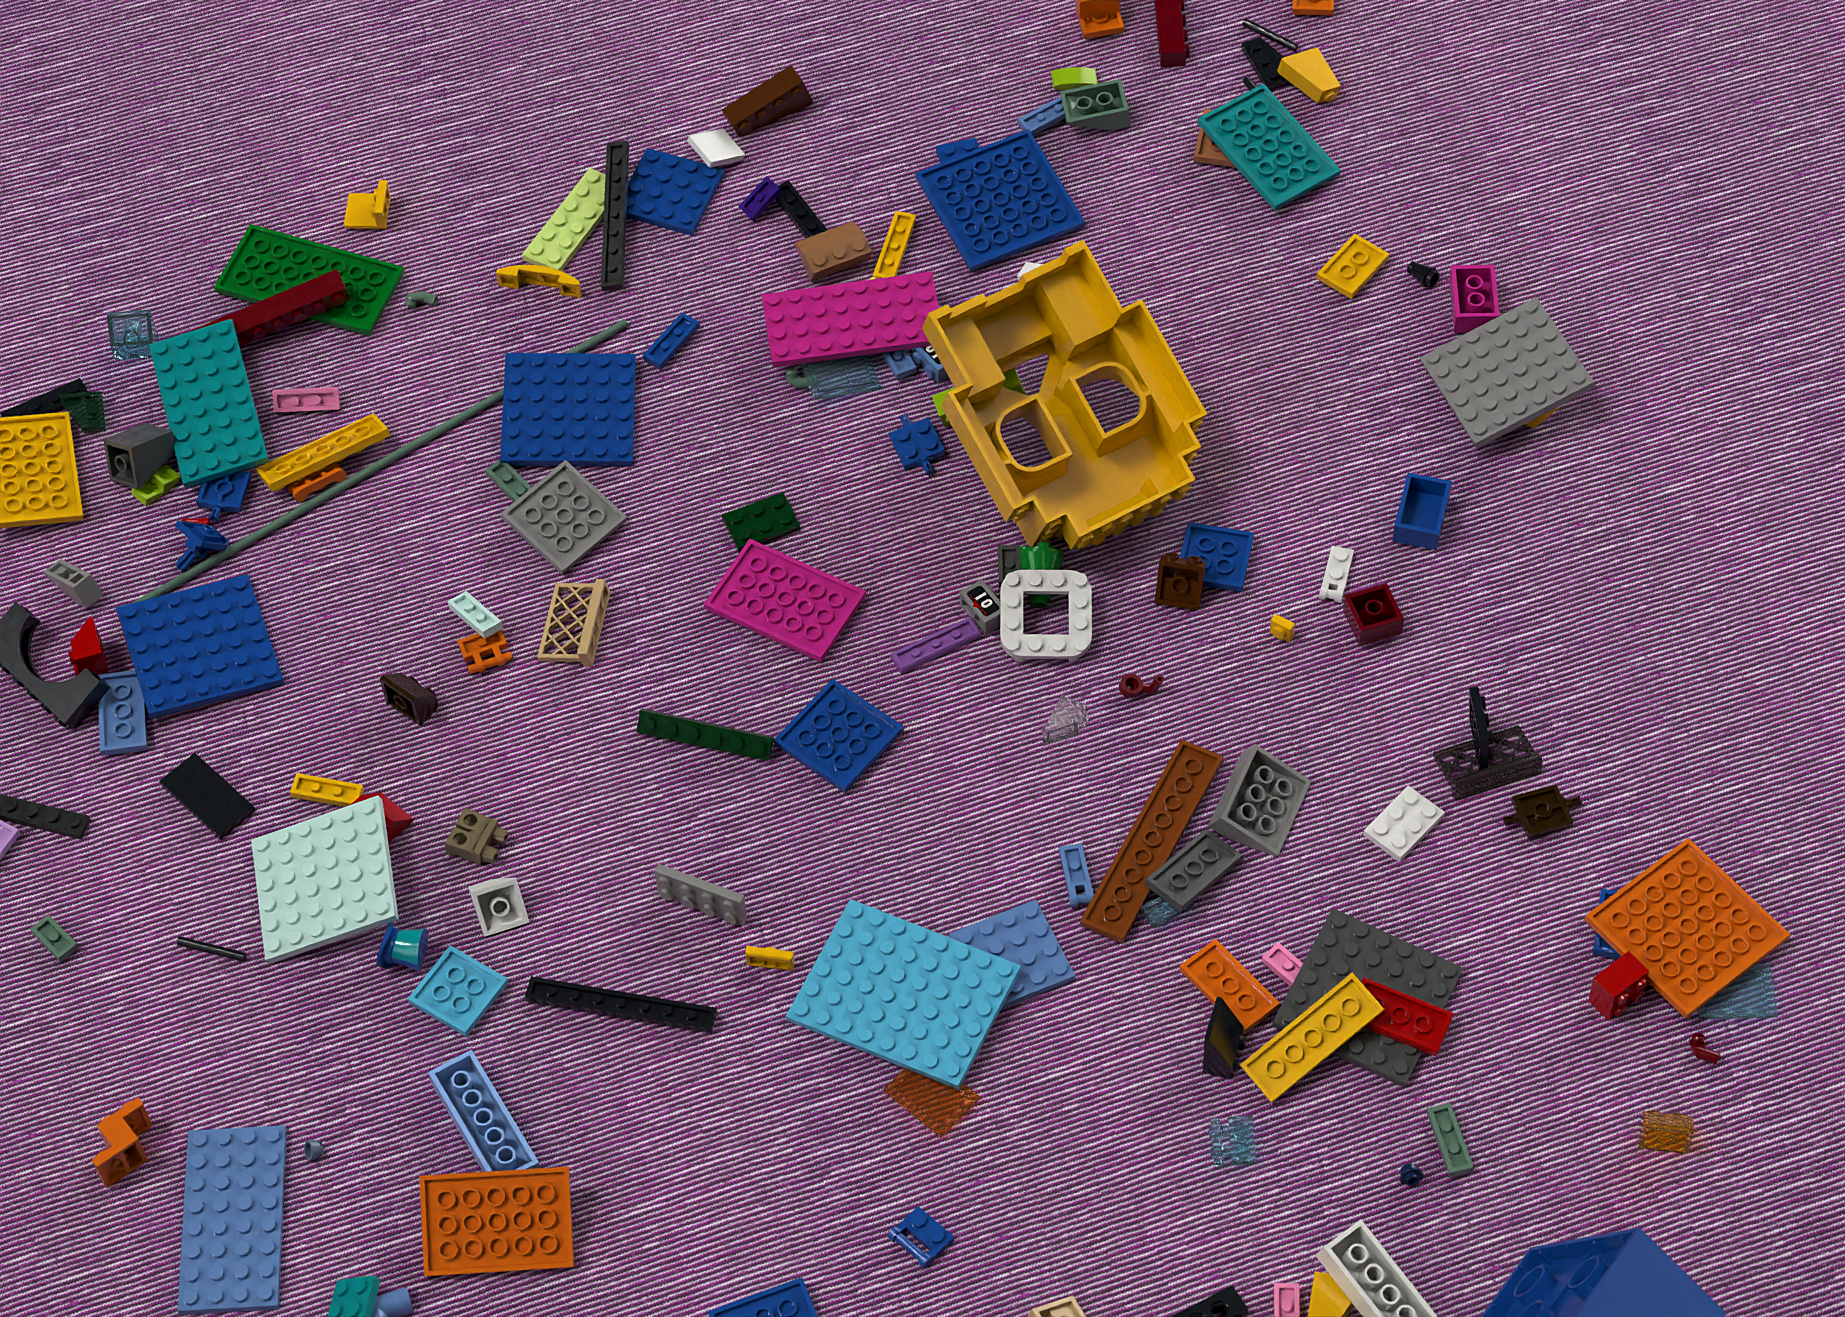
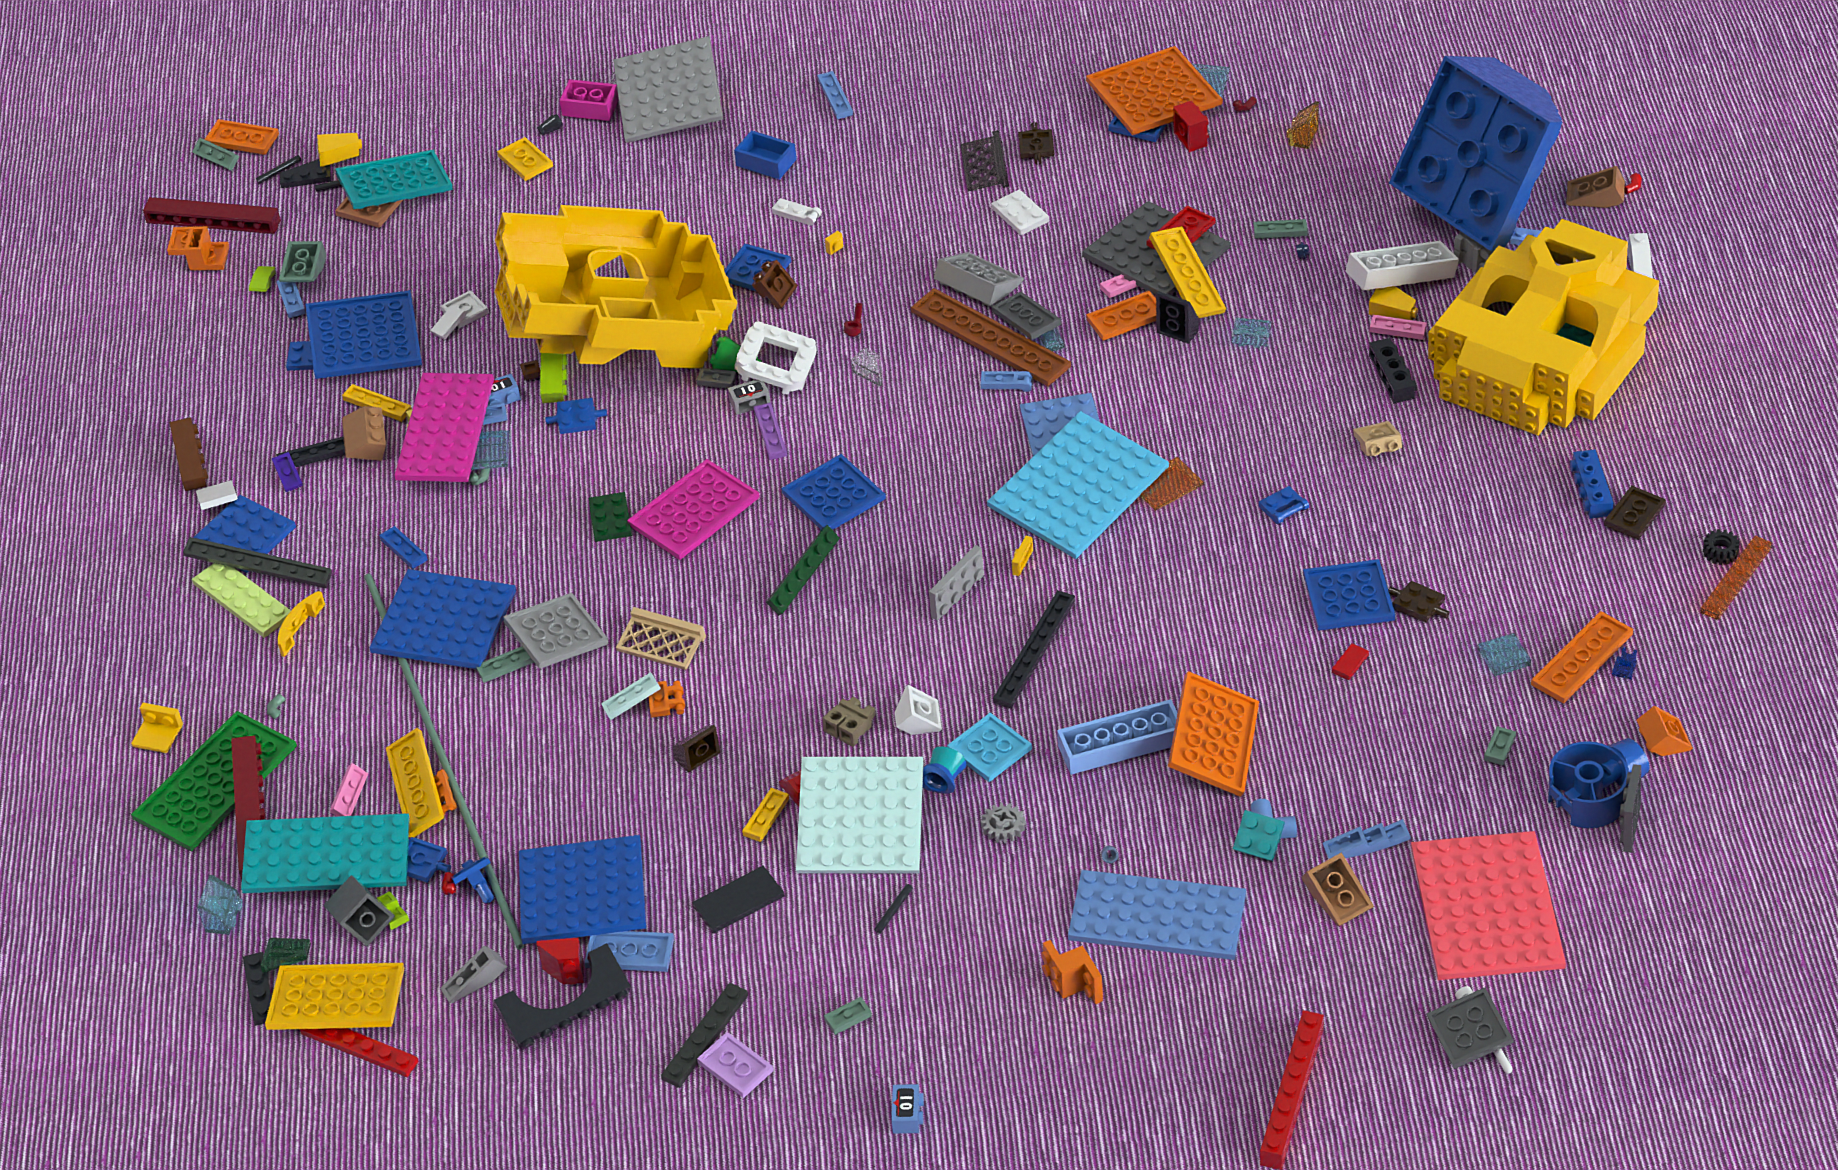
camera: 75 degrees left, 10 degrees down
dark red brick [1343,583,1404,647] -> none
black plate [1469,687,1493,771] -> none
none -> medium blue plate [817,71,853,119]
none -> light grey gear [981,803,1026,843]

